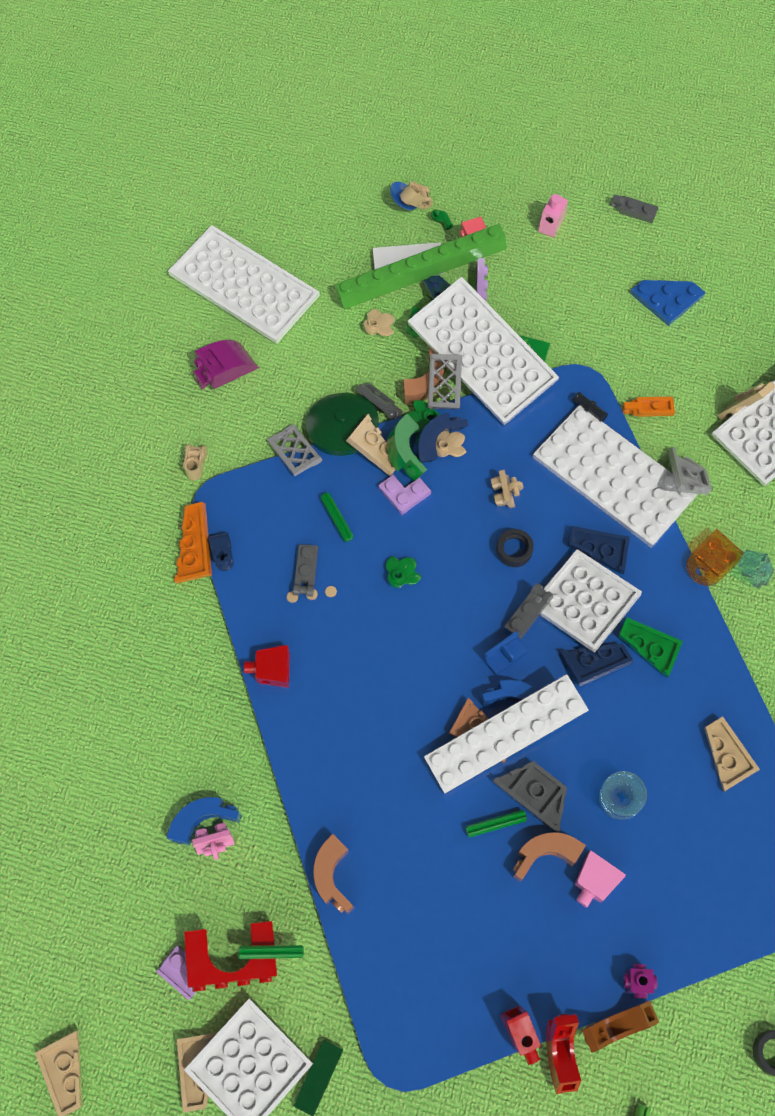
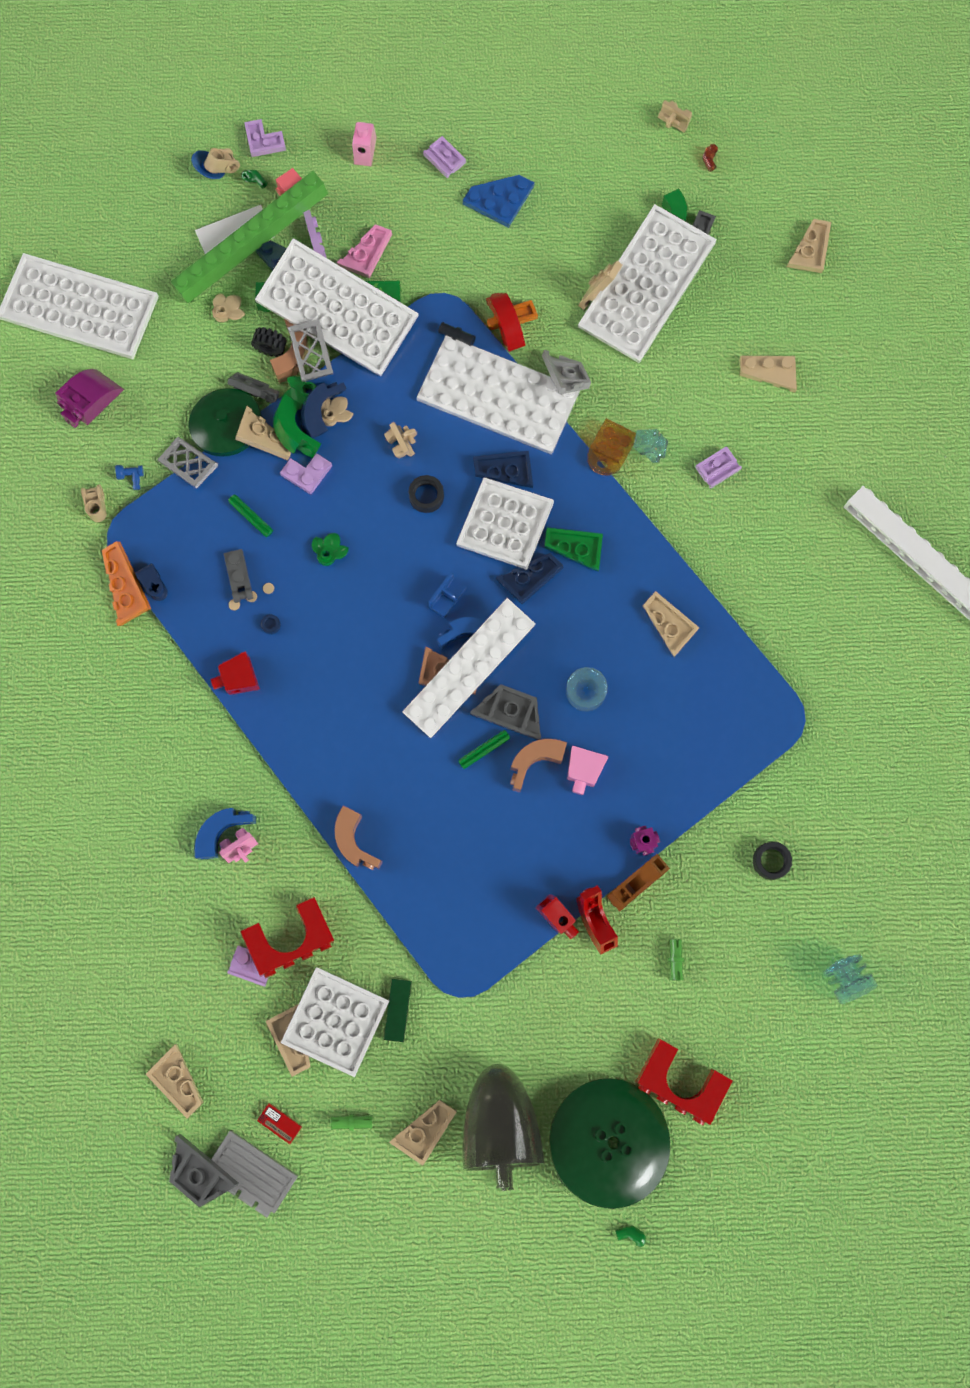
camera: 20 degrees left, 10 degrees up
green axle [238,945,304,959] -> none
dark grey plate [505,583,554,639] -> none
dark grey hinge [610,194,659,224] -> none
none -> blue piece [115,465,144,490]
none -> lavender plate [244,119,286,157]
none -> black tyre [251,327,287,357]
none -> dark blue tile [261,614,281,634]
none -> bright pink wing [337,224,392,278]
none -> lavender plate [423,136,466,178]
none -> red arch [486,292,526,352]

